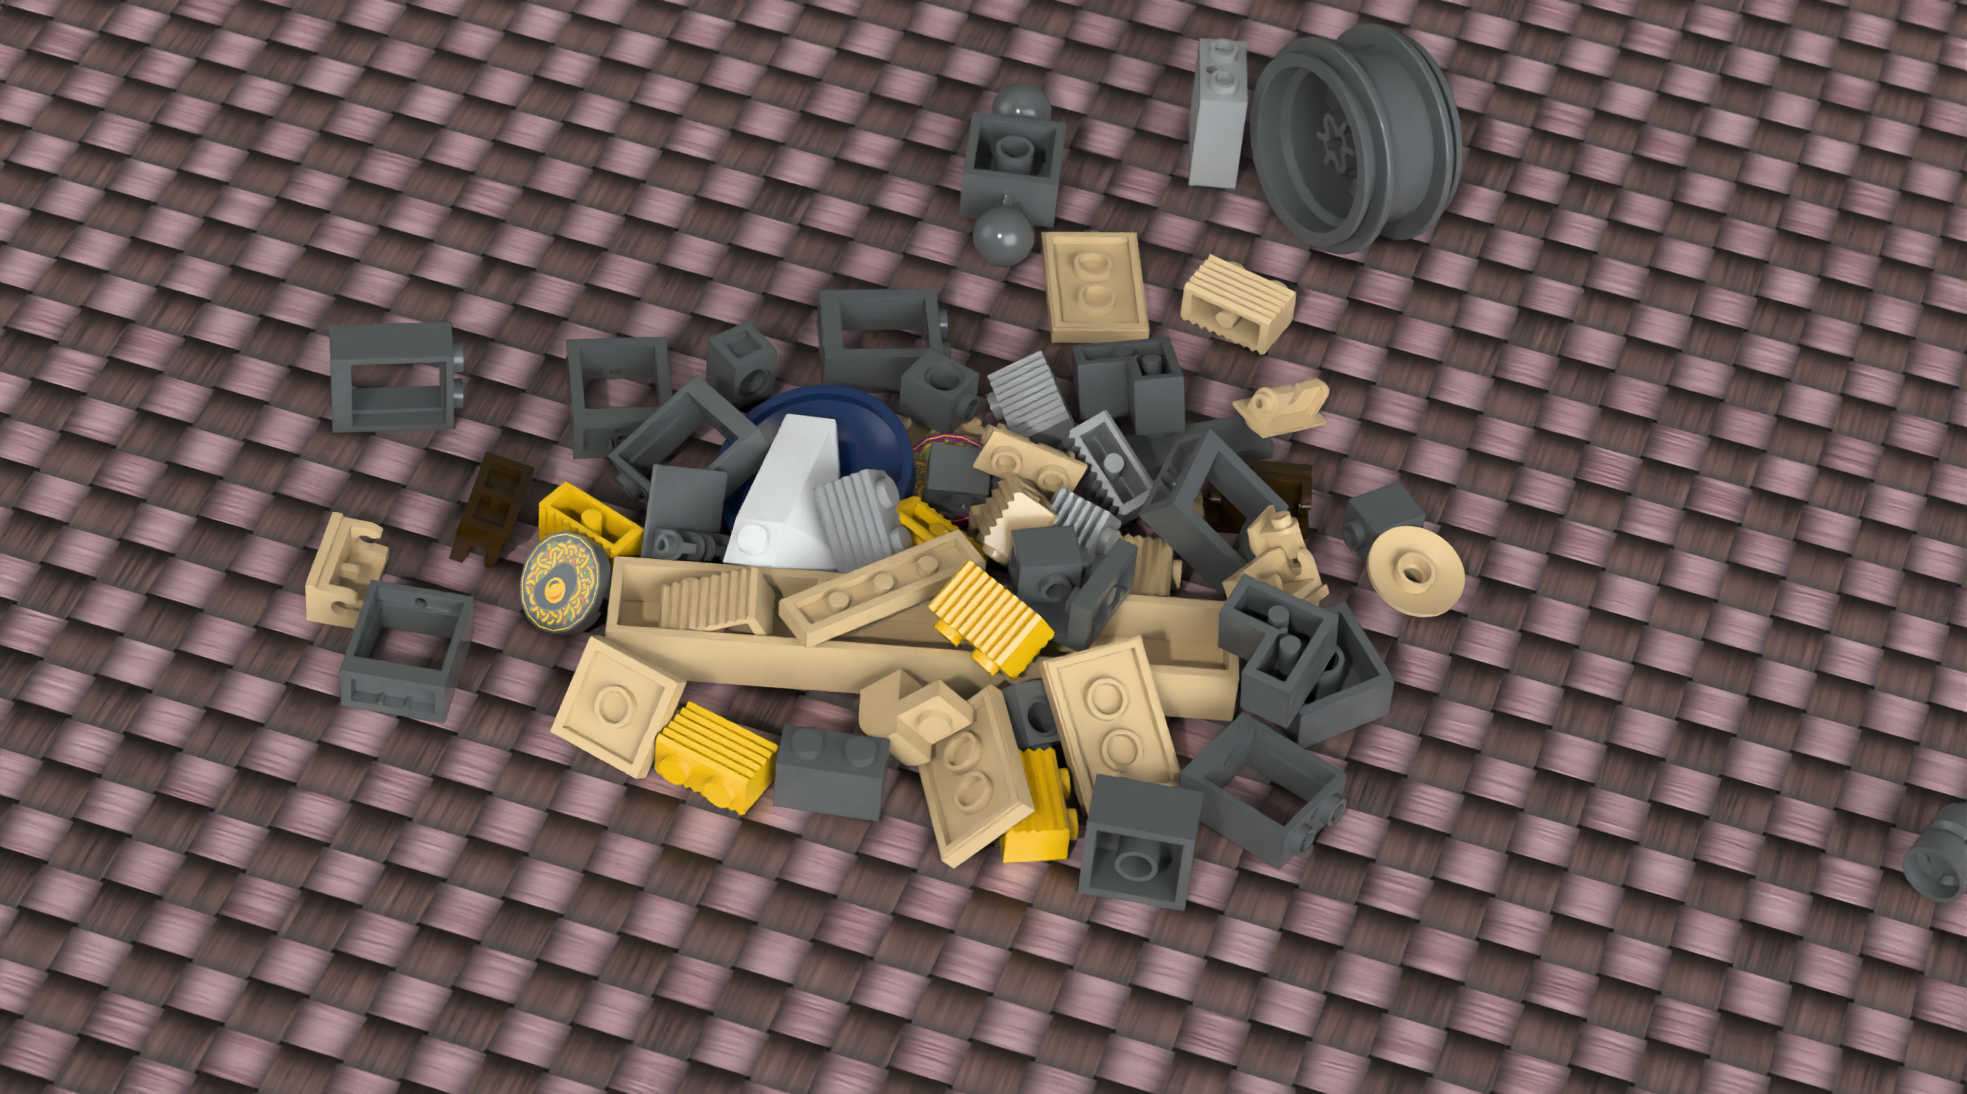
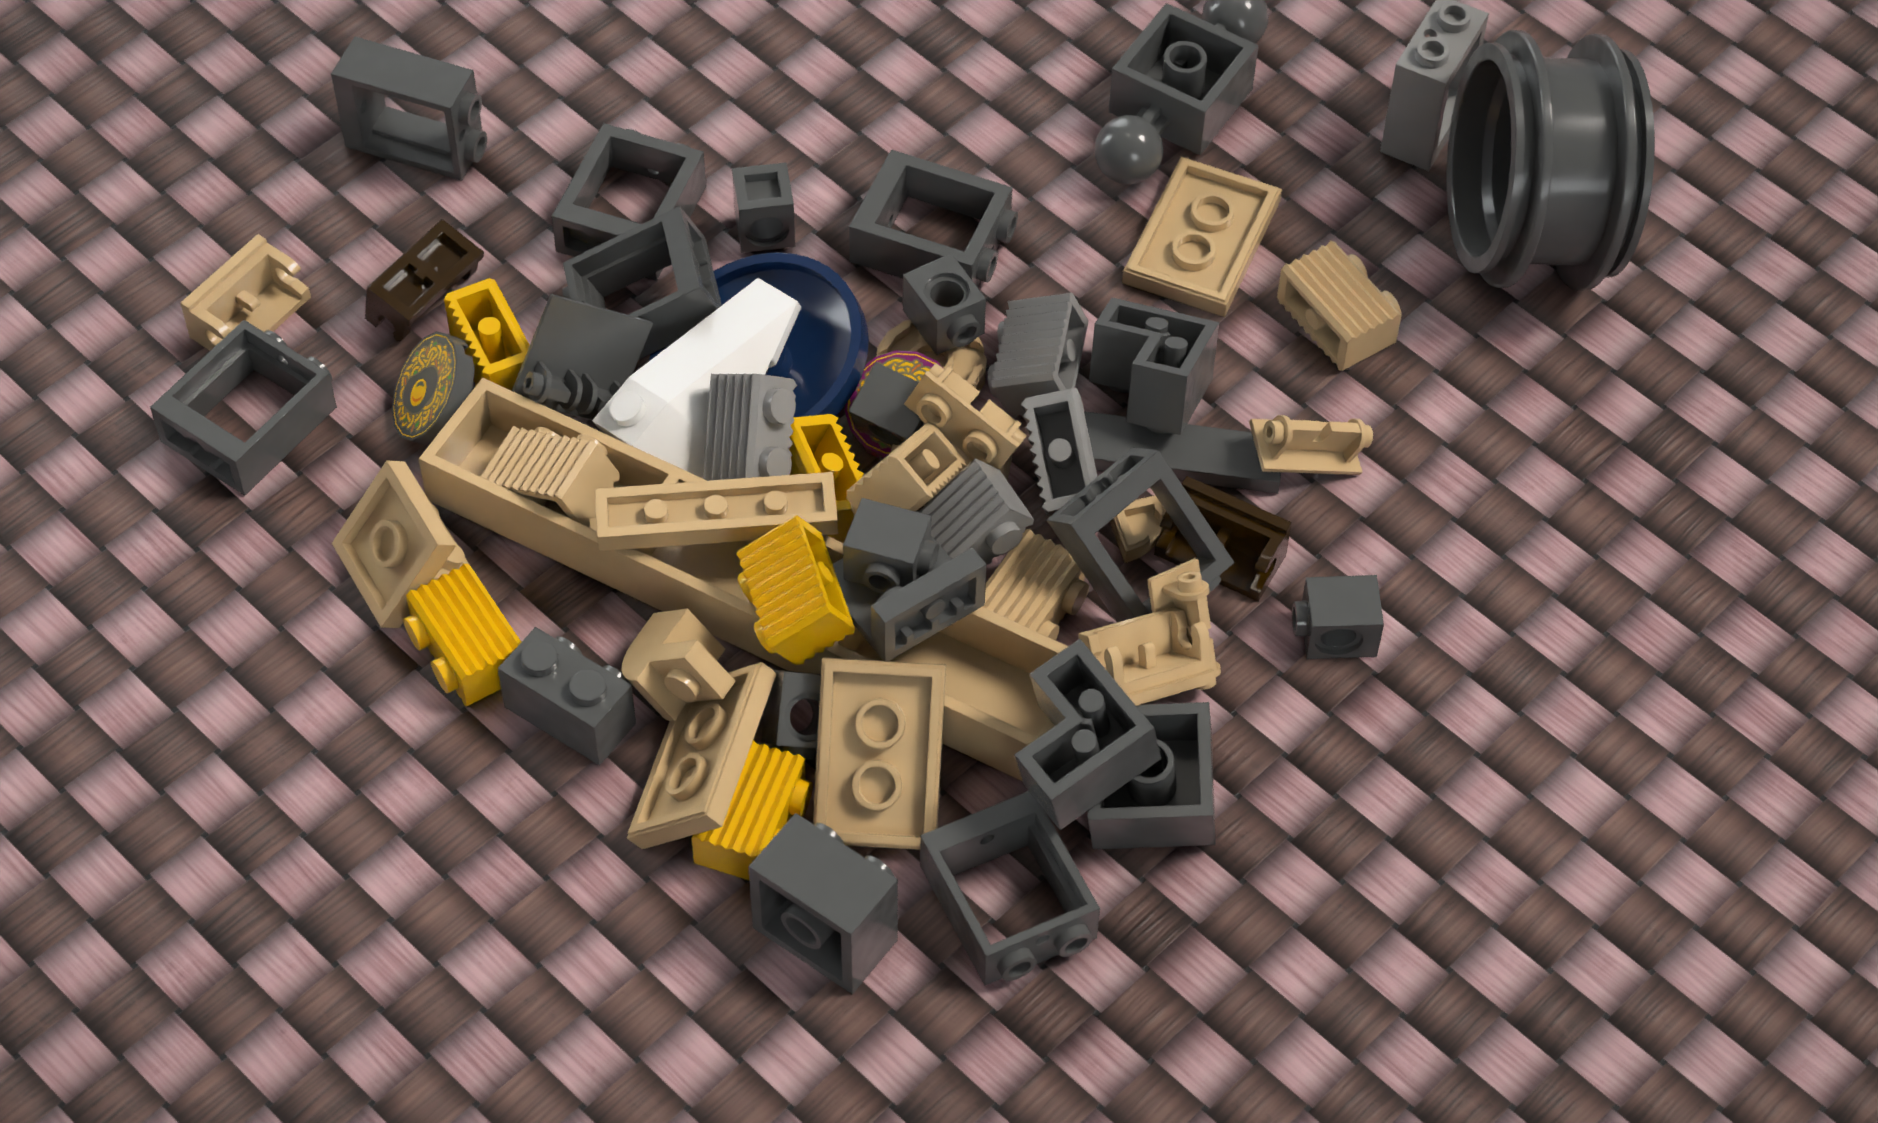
camera: 30 degrees right, 10 degrees up
tan dish [1367,526,1465,617] -> none

